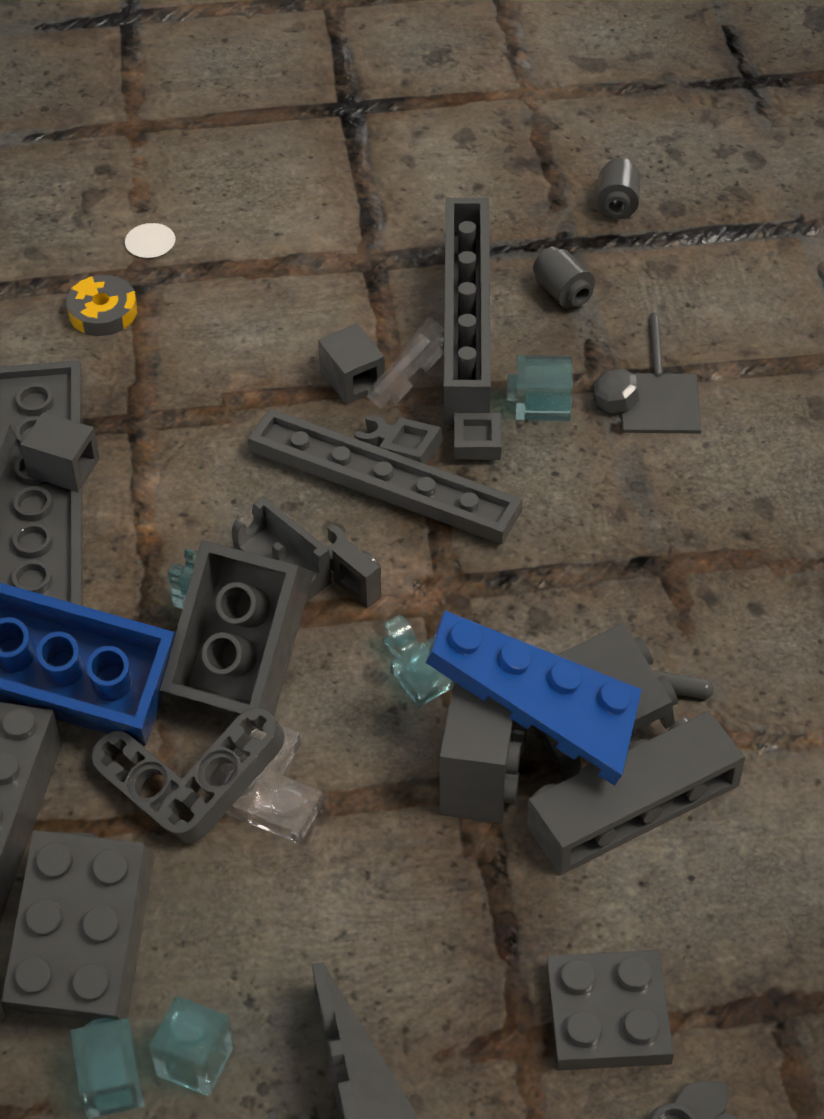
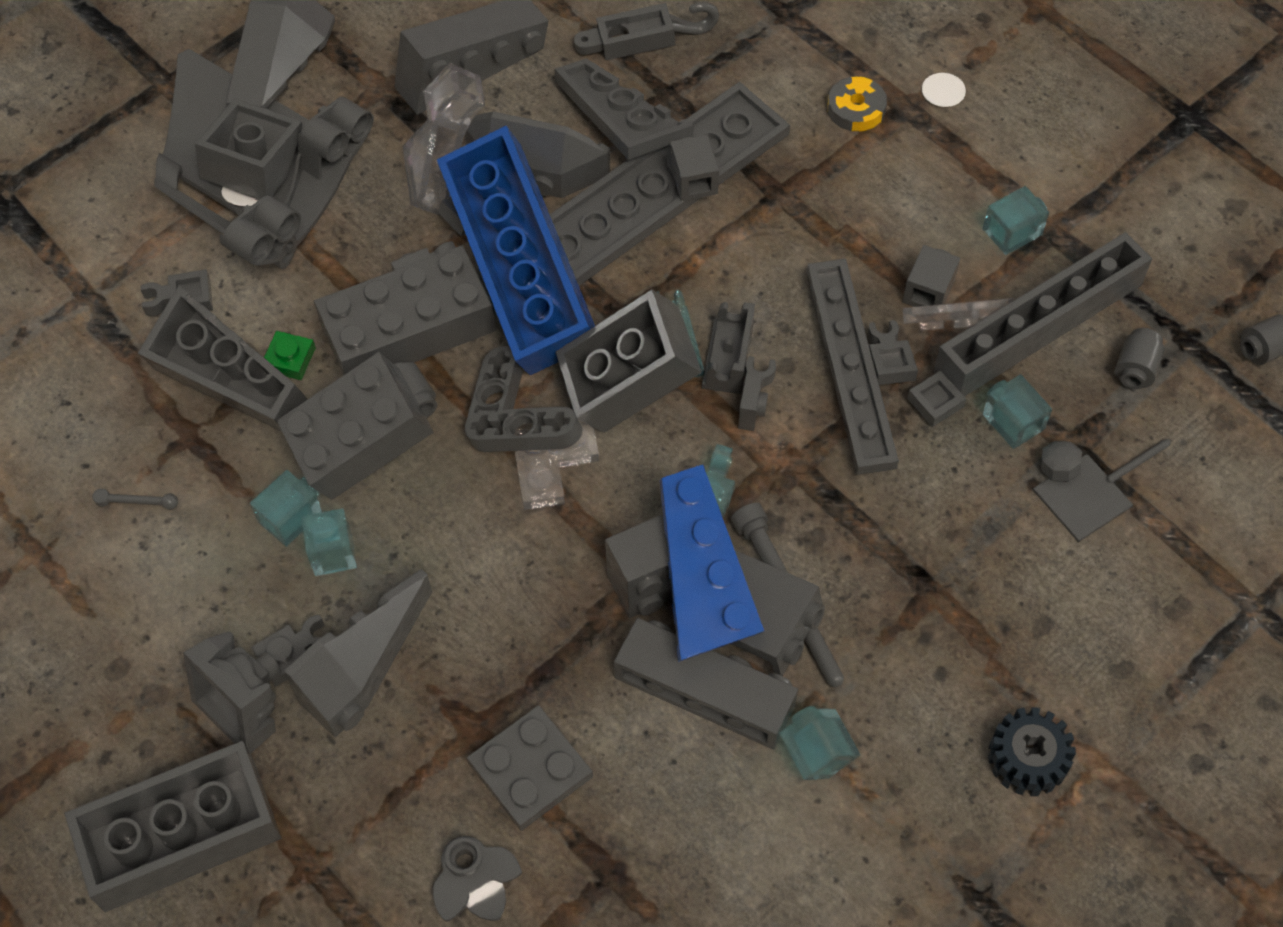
camera: 55 degrees right, 10 degrees up
none -> clear light blue brick [780,706,861,780]
none -> clear light blue brick [983,186,1049,255]

